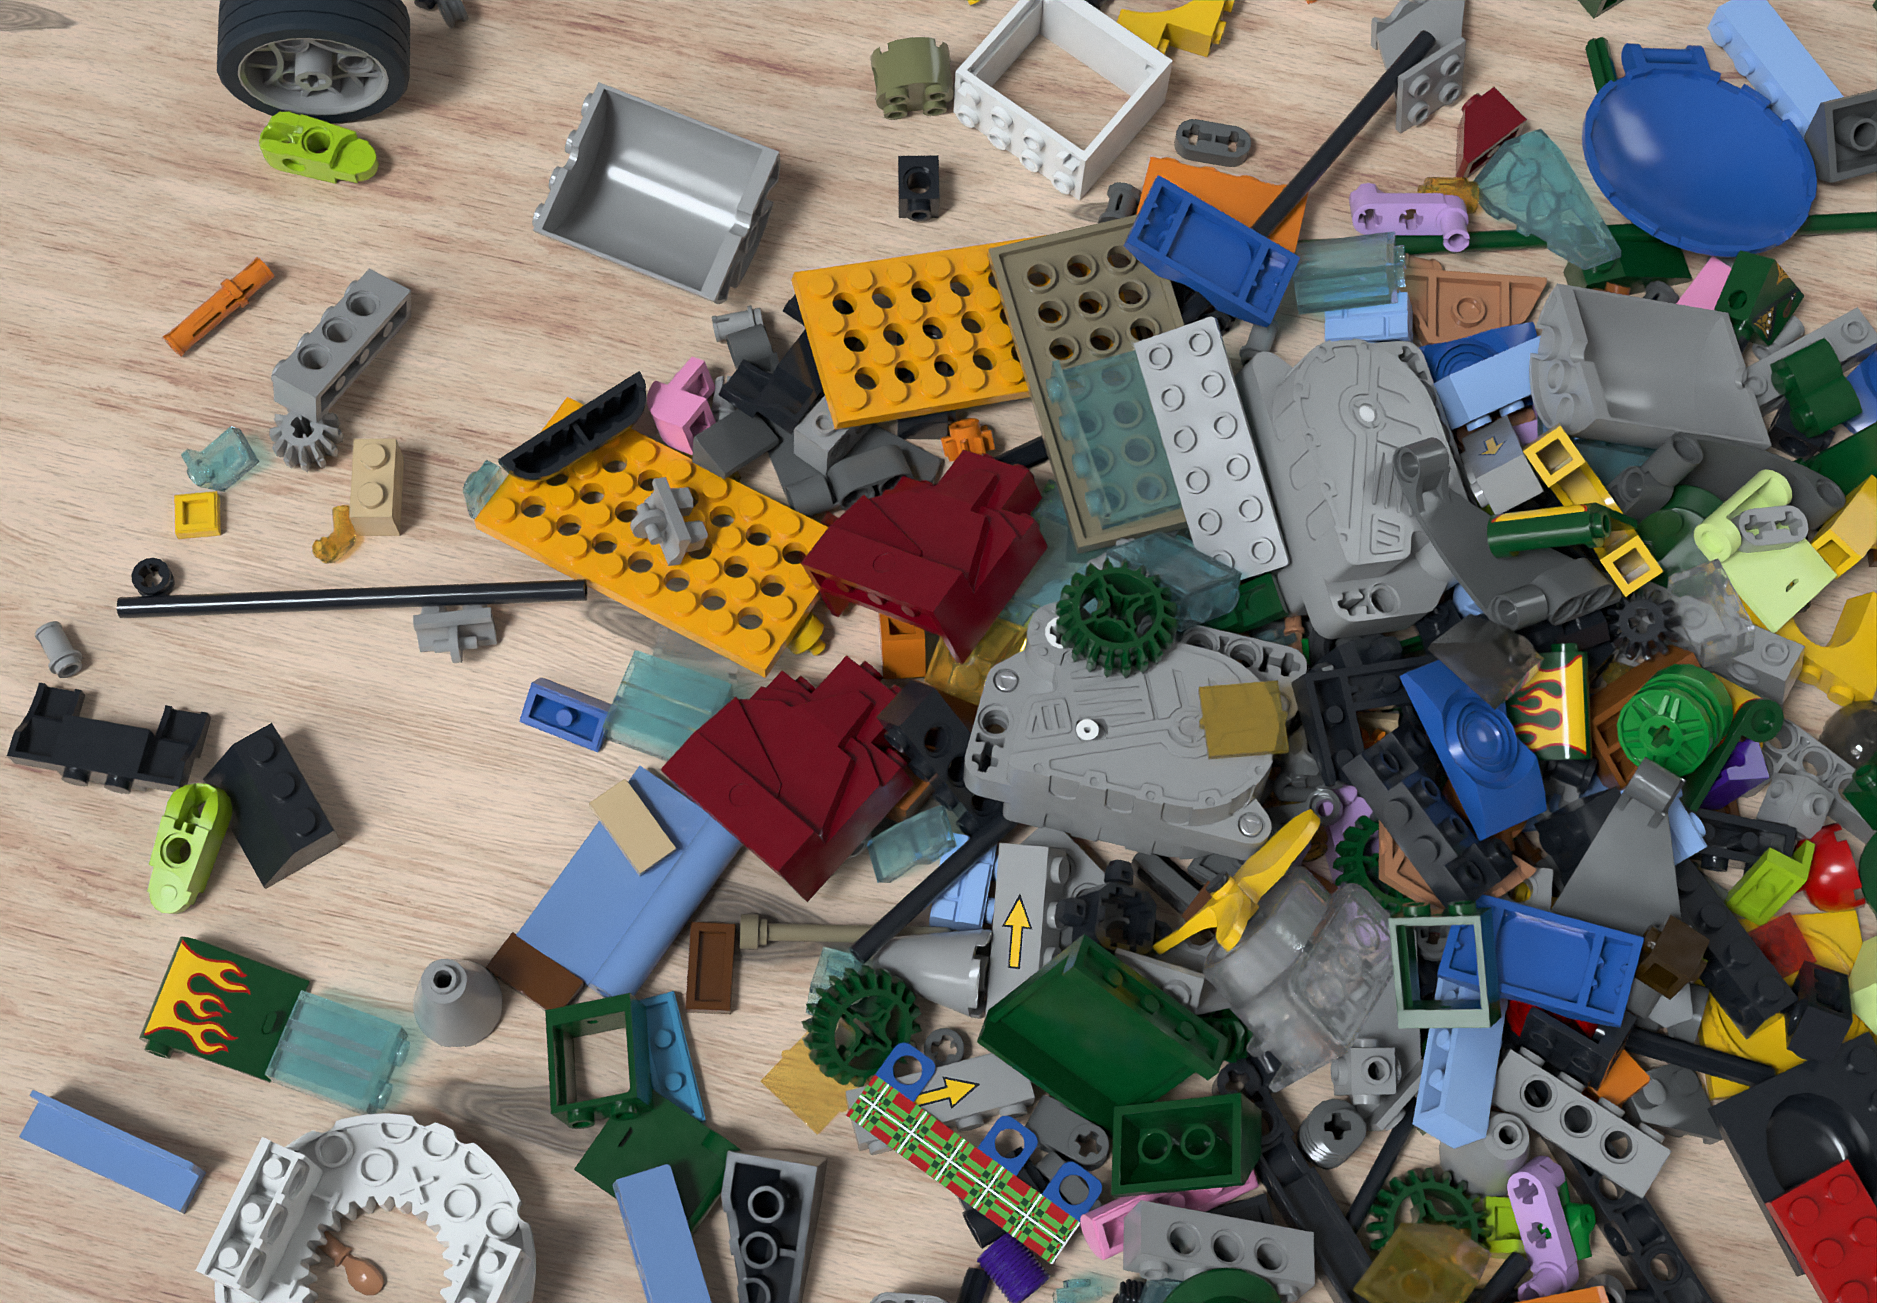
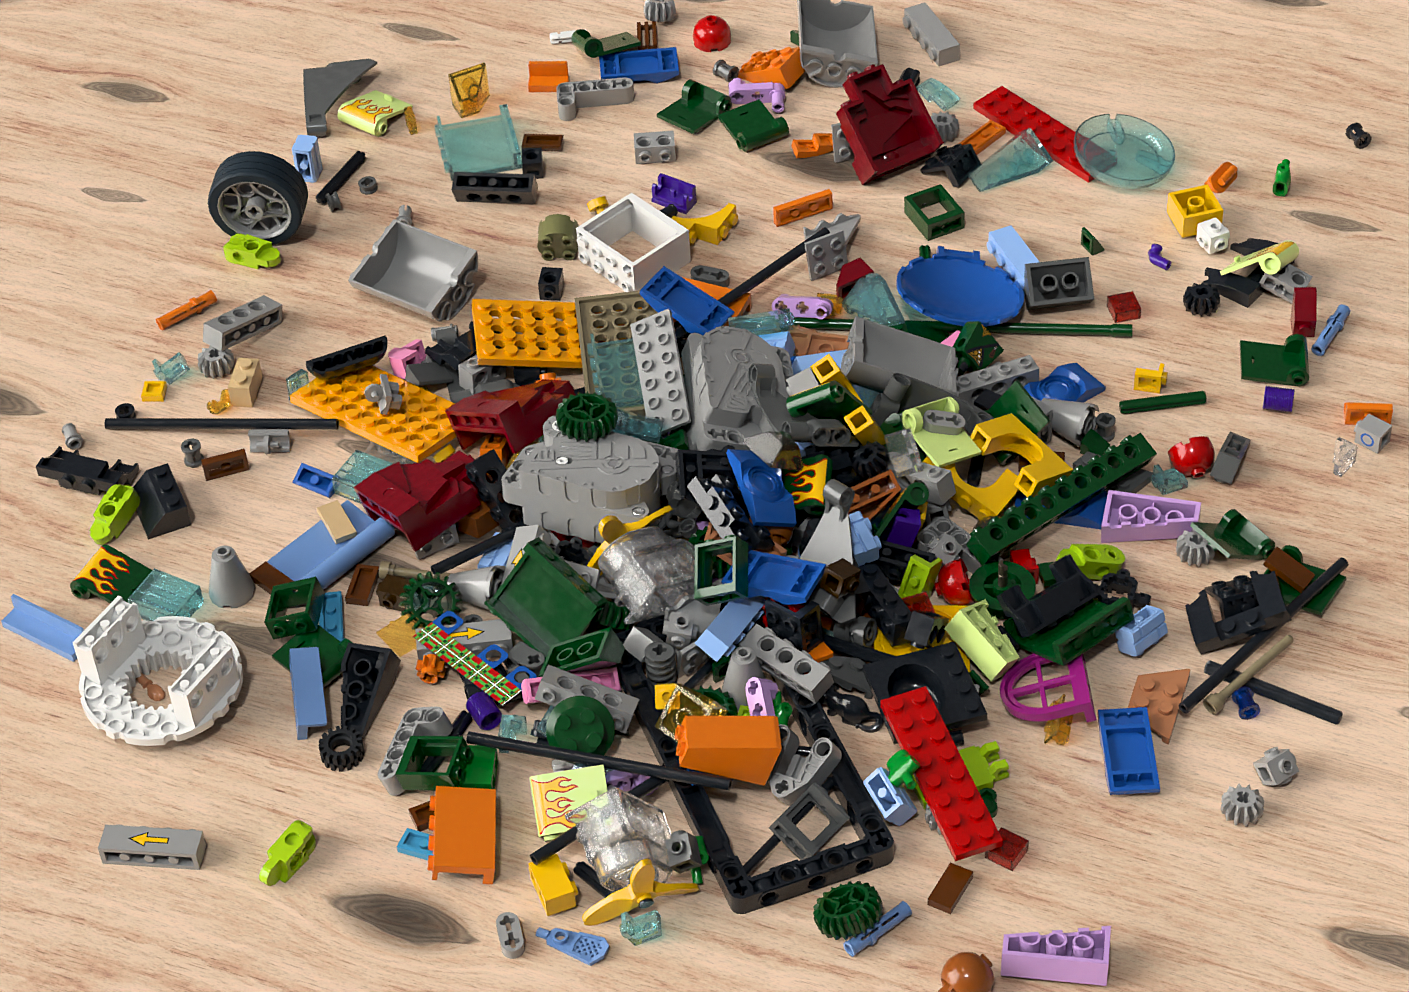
camera: 15 degrees right, 25 degrees down
clear light blue slope [867,806,957,883] -> none
clear yellow piece [1198,680,1289,760] -> none
green wheel [1617,664,1733,777] -> none
dark green brick [1770,337,1862,439] -> none
none -> dark grey bush [181,438,204,468]
none -> reddish brown tile [201,449,250,481]
none -> dark brown brick [376,574,415,612]
none -> light grey pin [396,205,412,225]
none -> orange gear [416,654,446,684]
none -> light grey panel [623,626,663,663]
none -> yellow bracket [655,683,682,709]
none -> black animal [819,684,884,733]

